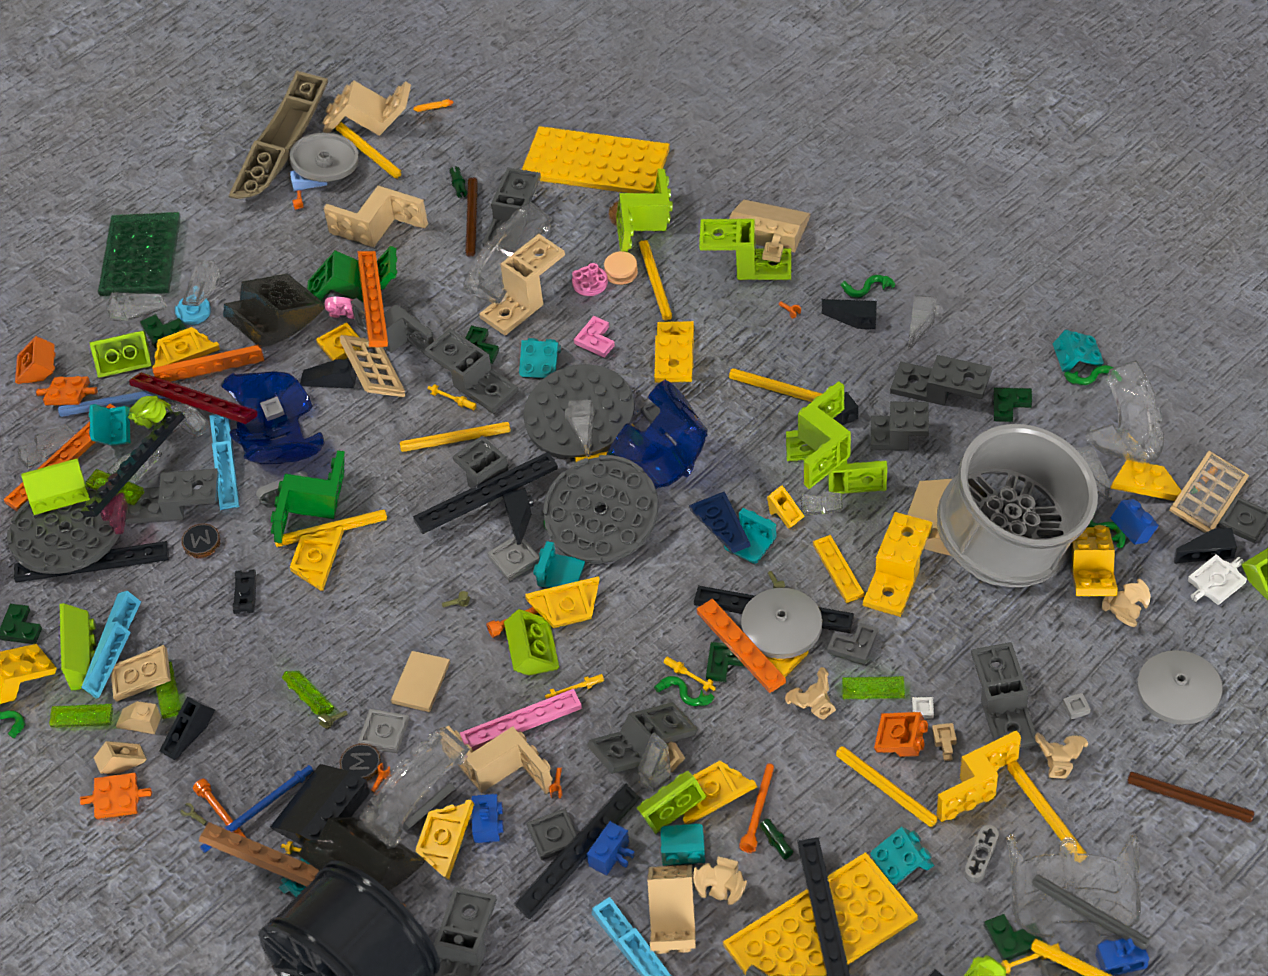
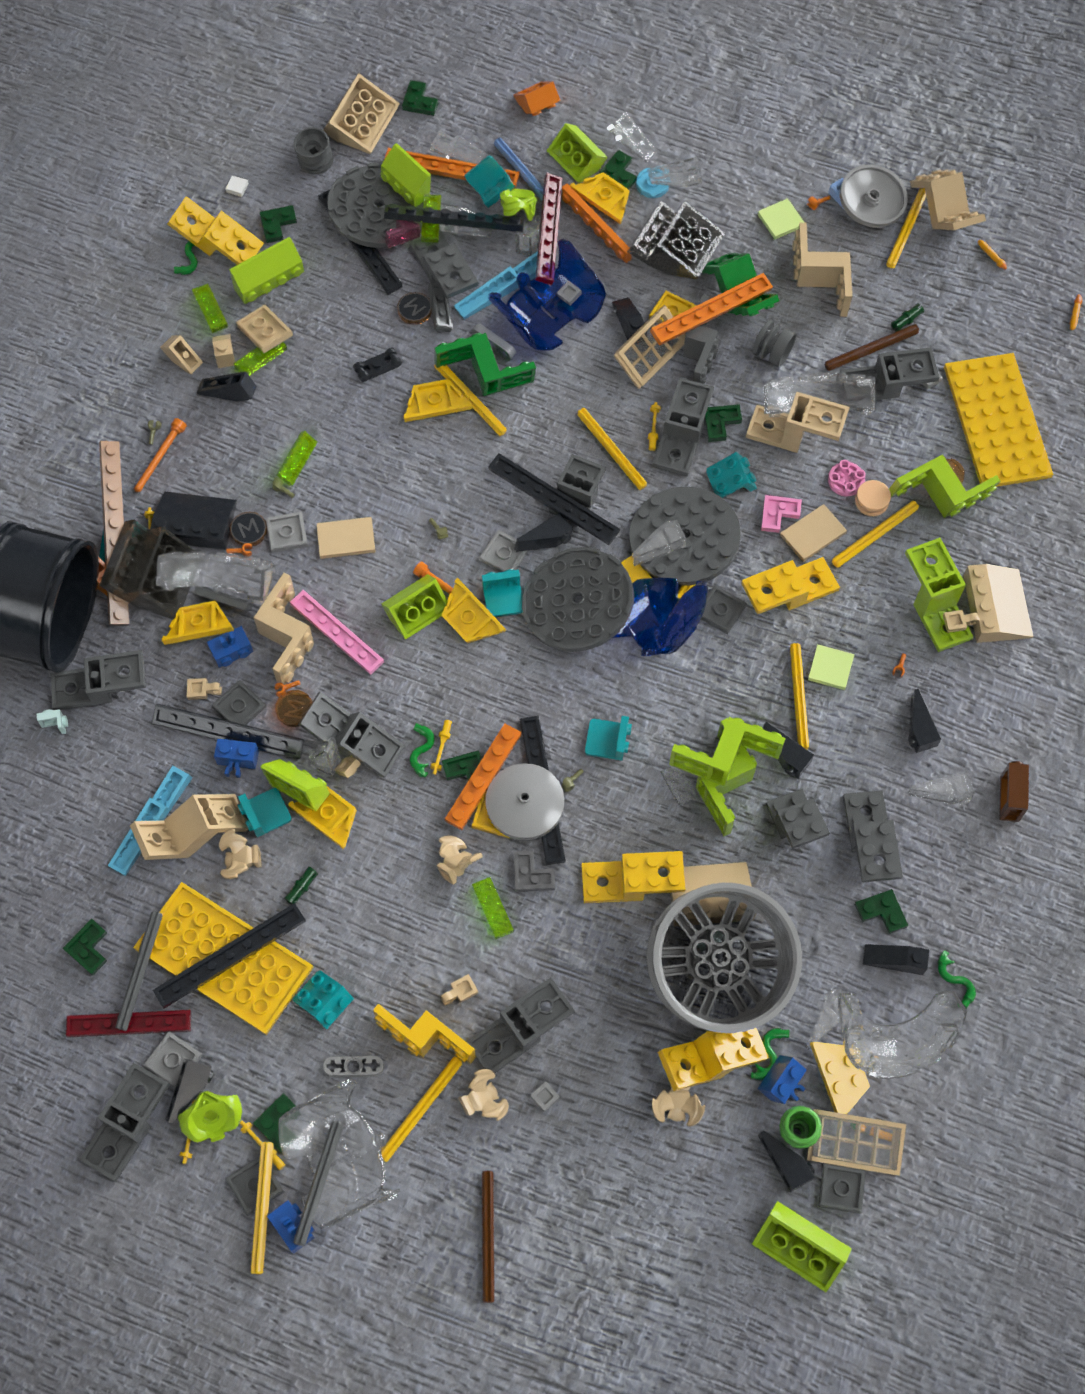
camera: 60 degrees right, 15 degrees up
orange plate [36,376,98,406] -> none
orange plate [80,773,152,819] -> none
medium azure slope [81,591,141,698] -> none
clear green plate [98,212,181,296] -> none
blue bar [200,765,314,853] -> none
dark tan slope [229,71,328,199] -> none
bright pink tile [324,297,355,319] -> none
yellow piece [545,674,604,699] -> none
dark blue wing [689,491,751,554] -> none
orange piece [739,763,774,853] -> none
yellow slope [767,485,805,528] -> none
yellow tile [813,535,864,603] -> none
yellow axle [836,746,938,827] -> none
green animal [840,275,895,298] -> none
orange plate [874,712,928,757] -> none
white tile [912,697,934,719] -> none
teal bracket [1053,329,1104,372] -> none
light grey dish [1137,650,1222,725] -> none
white plate [1188,555,1247,605] -> none
none -> tan plate [187,678,222,700]
none -> clear orange tile [275,690,312,727]
none -> dark grey tile [428,283,453,332]
none -> dark grey wheel [752,320,797,367]
none -> yellowish green tile [758,198,805,240]
none -> bright green piece [779,1106,822,1149]
none -> tan tile [780,504,847,562]
none -> yellowish green tile [808,644,854,690]
none -> black slope [862,944,929,975]
none -> reddish brown window [999,761,1029,822]
none -> light orange piece [1070,294,1082,330]

